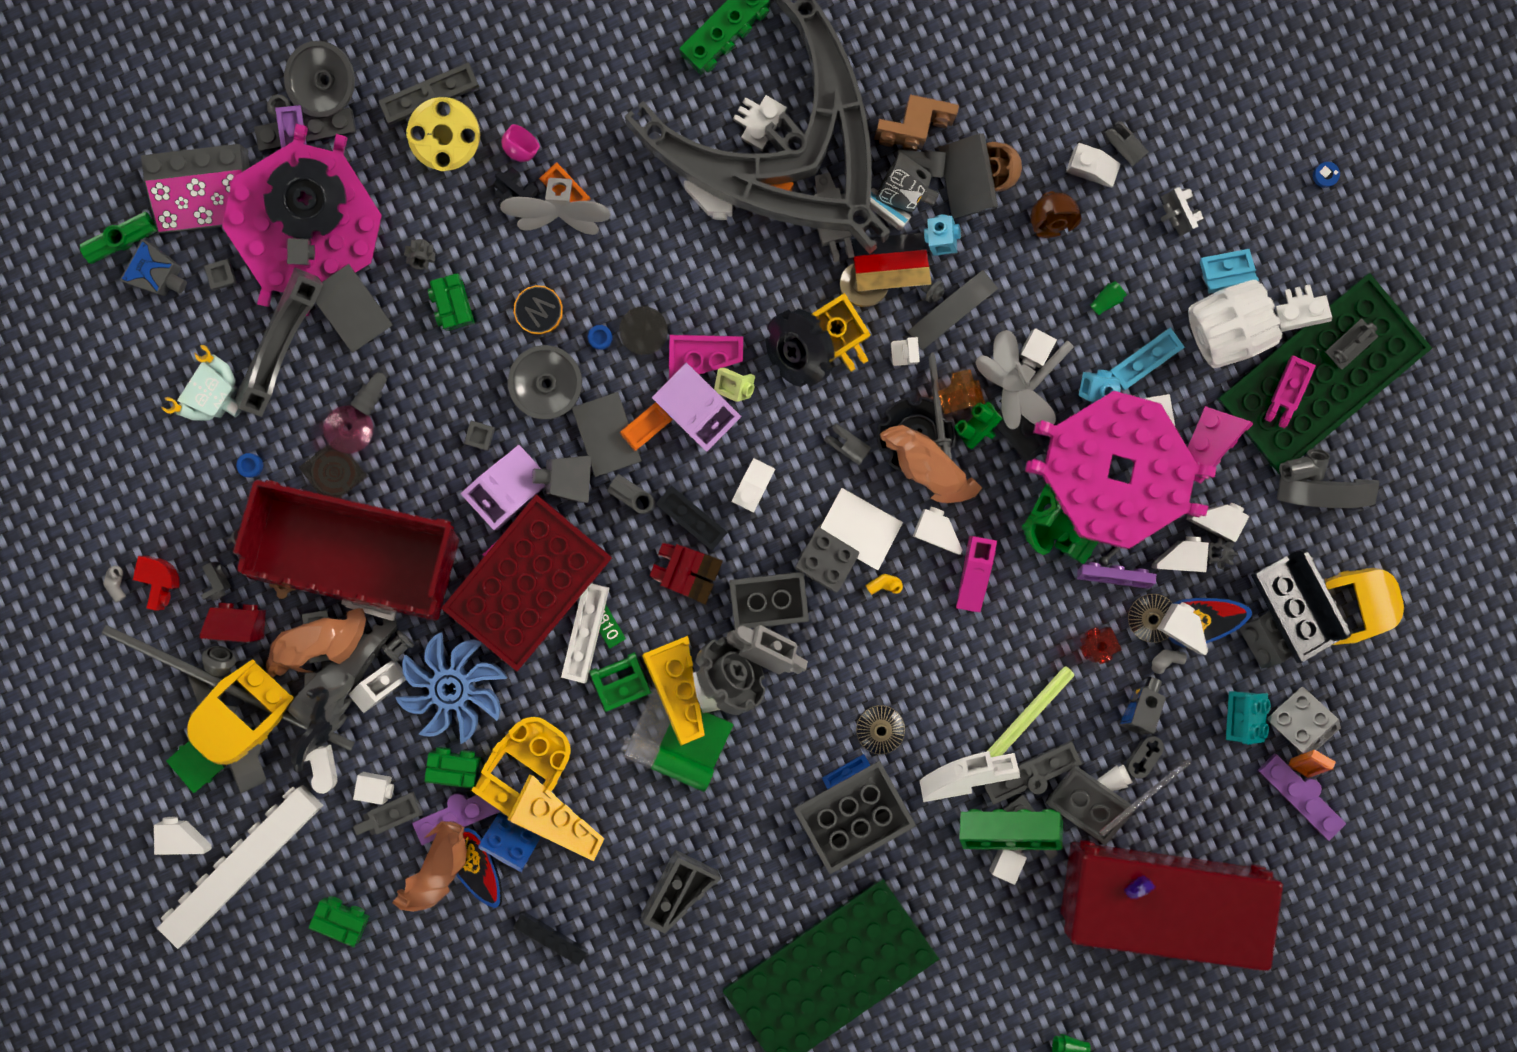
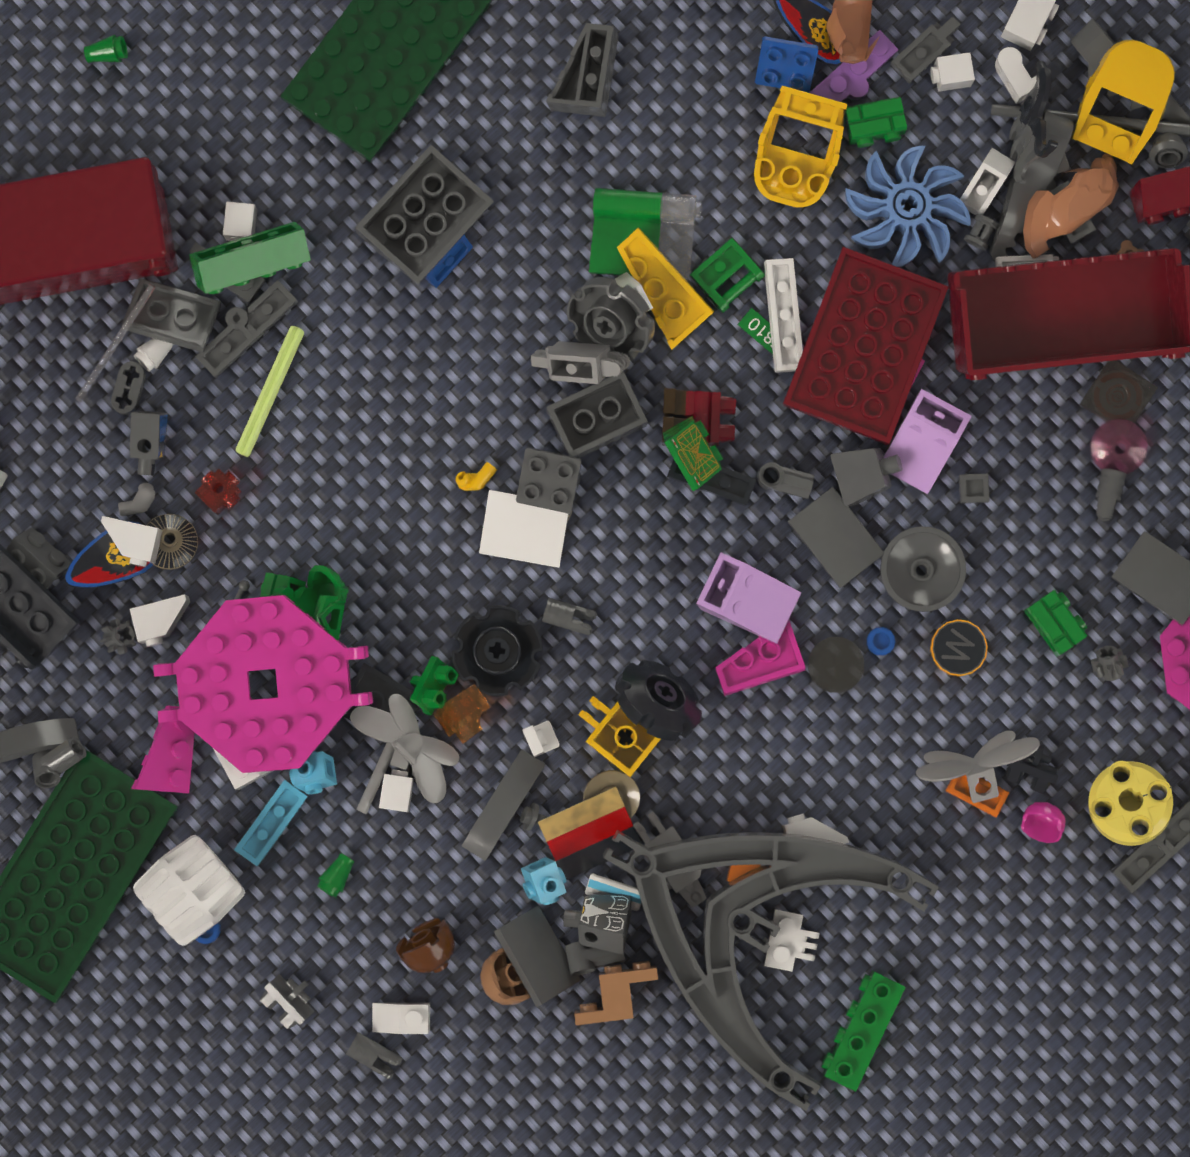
camera: 155 degrees right, 5 degrees down
green piece [166,741,225,794] -> none
yellow wing [507,774,604,861] -> none
orange tile [619,402,673,451] -> none
yellowish green bracket [714,367,755,402] -> none
white slope [732,458,775,513] -> none
dish [856,705,905,754] -> none
nougat animal [880,424,982,503] -> none
white slope [913,507,962,555] -> none
white slope [919,751,1020,802] -> none
dark grey piece [928,352,952,460] -> none
dark pink slope [956,536,997,613] -> none
medium lavender plate [1077,562,1156,589] -> none
dark purple tile [1124,875,1155,899] -> none
white slope [1186,503,1249,542] -> none
medium azure plate [1200,249,1259,294] -> none
teal bracket [1226,691,1271,745] -> none
dark pink hinge [1265,356,1316,428] -> none
white hinge [1276,284,1332,332] -> none
blue tile [1313,162,1340,188] -> none
dark grey hinge [1325,318,1379,370] -> none
none -> green slope [663,416,723,491]

